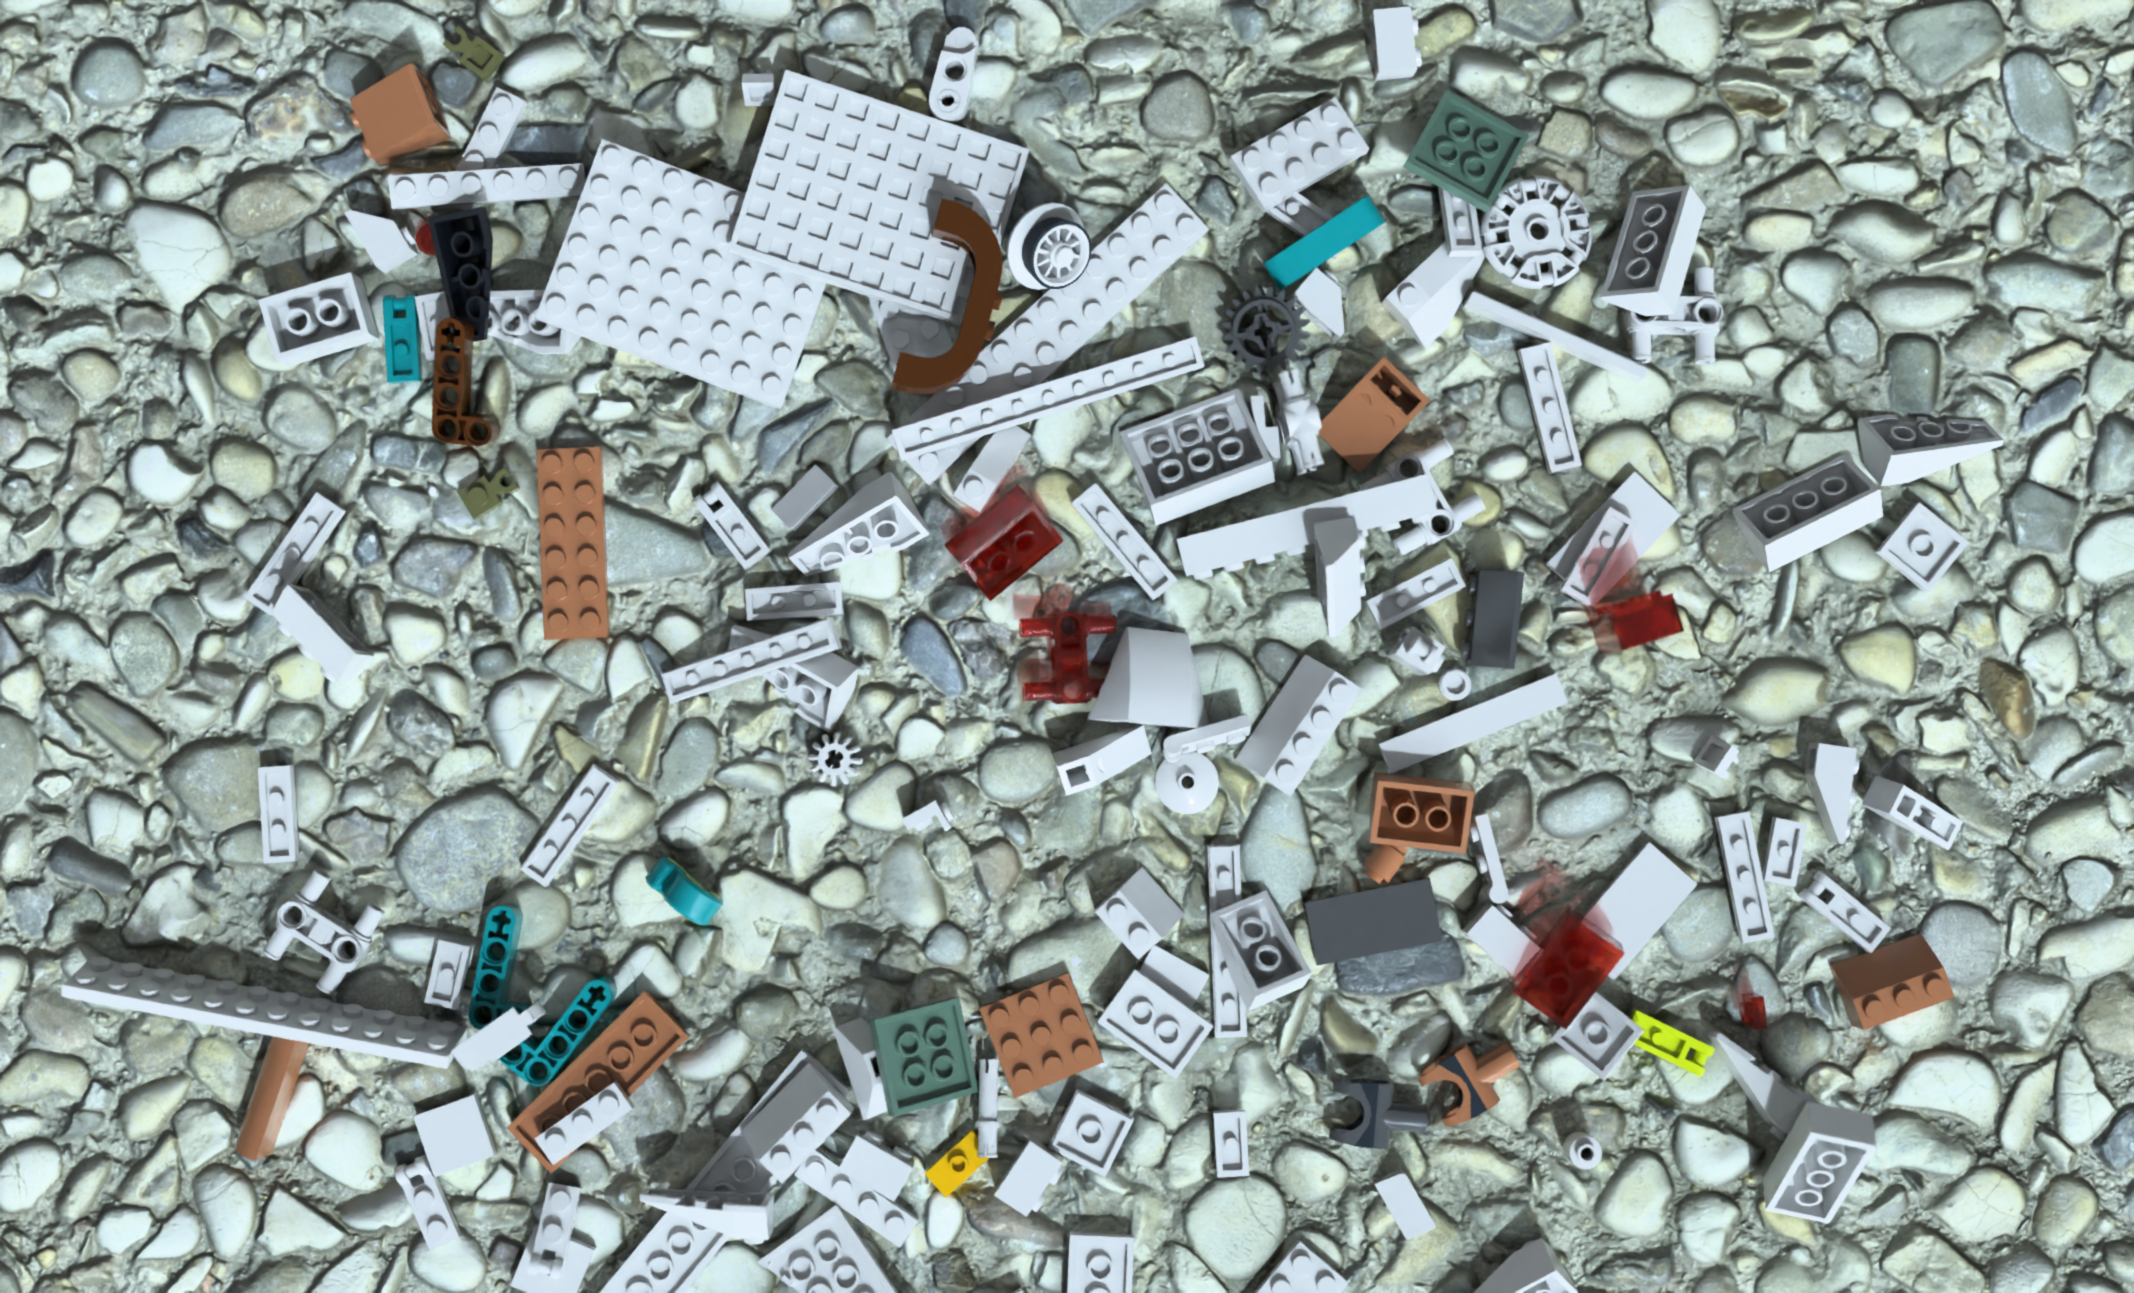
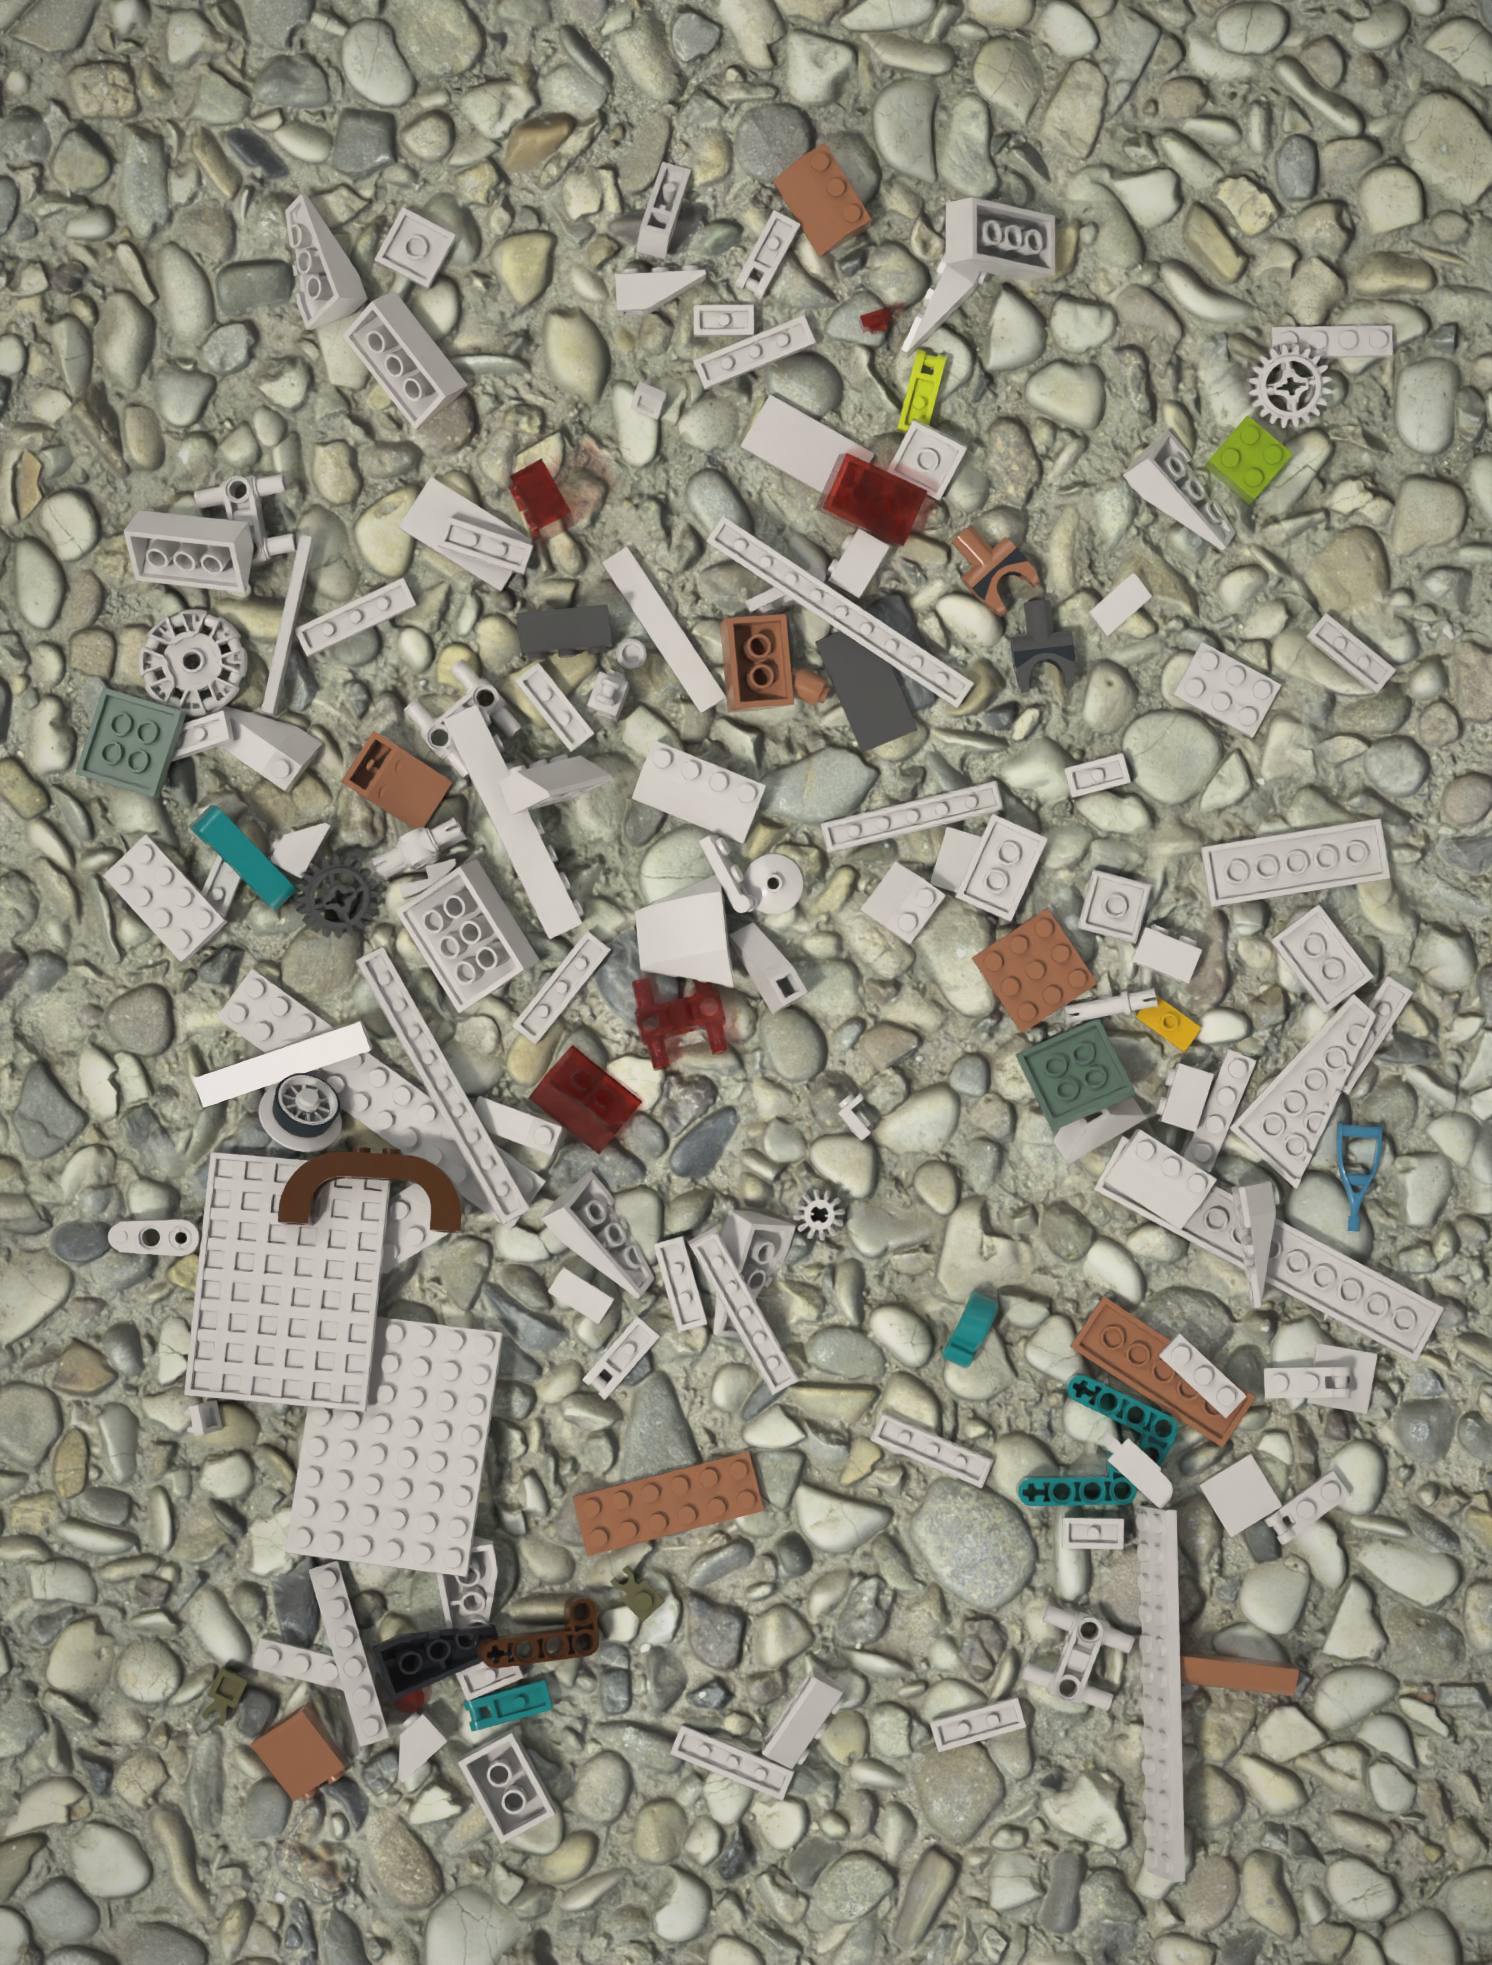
camera: 105 degrees left, 0 degrees up
white slope [1210,891,1312,1011] -> none
white brick [1369,6,1421,81] -> none
white brick [1563,1131,1602,1169] -> none
none -> white tile [193,1020,373,1107]
none -> white plate [705,516,974,708]

